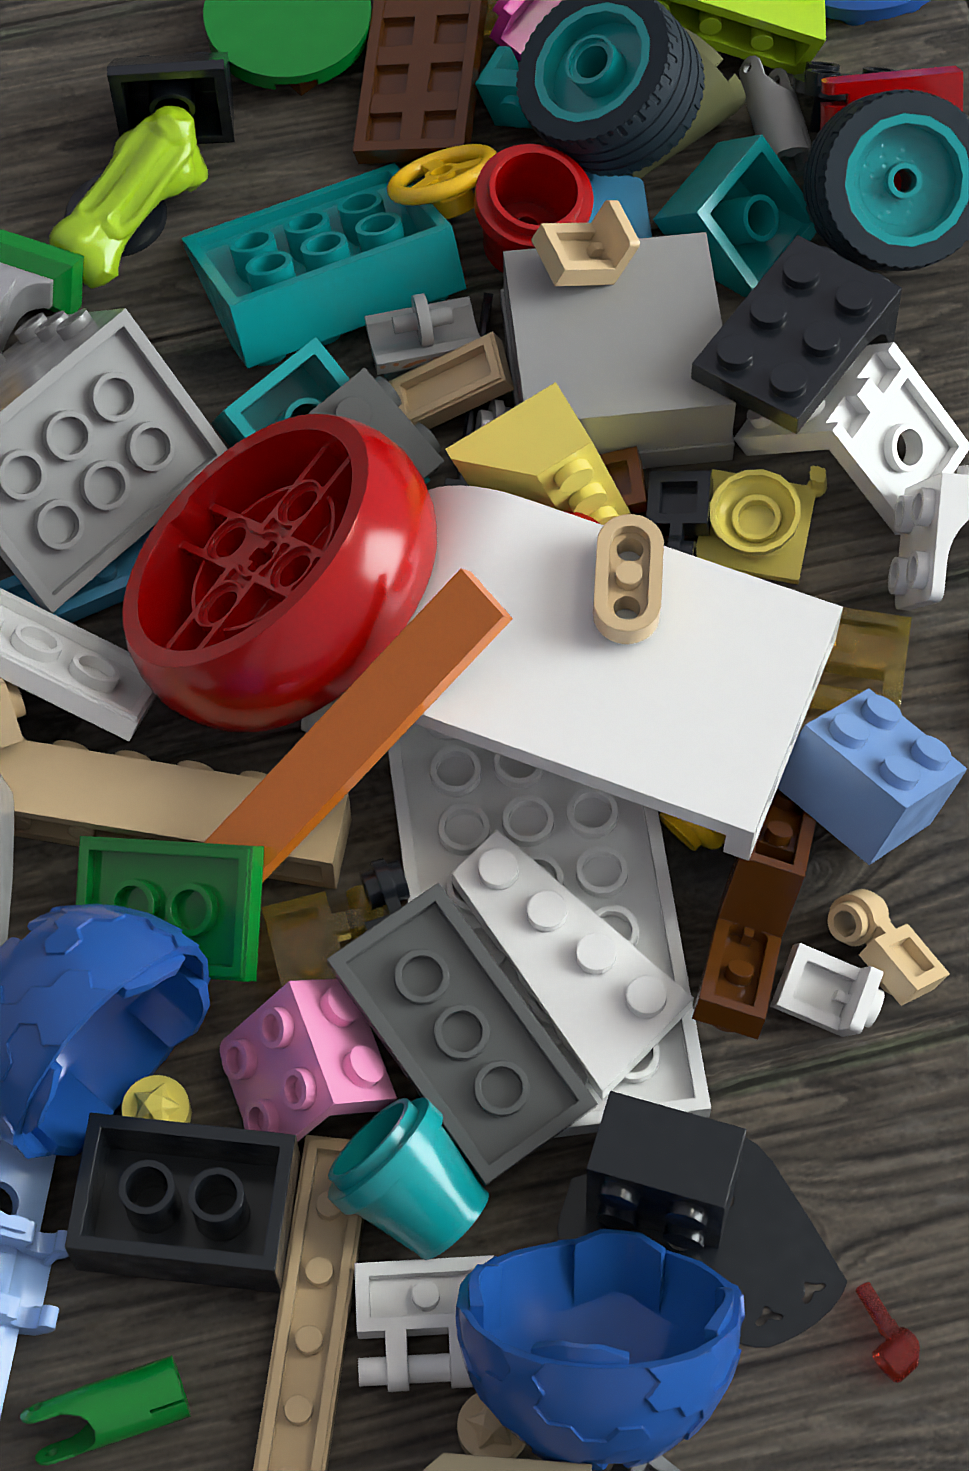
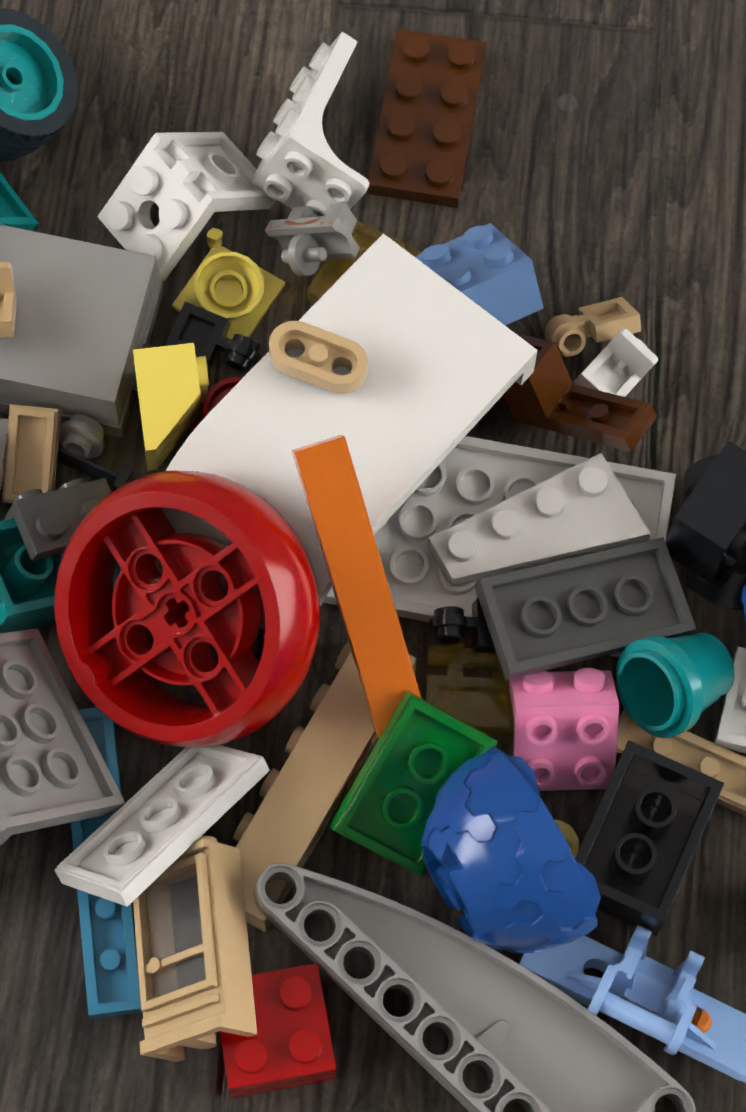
camera: 75 degrees left, 5 degrees up
black bracket [691,235,902,434] -> none
none -> light grey hips [265,203,360,276]

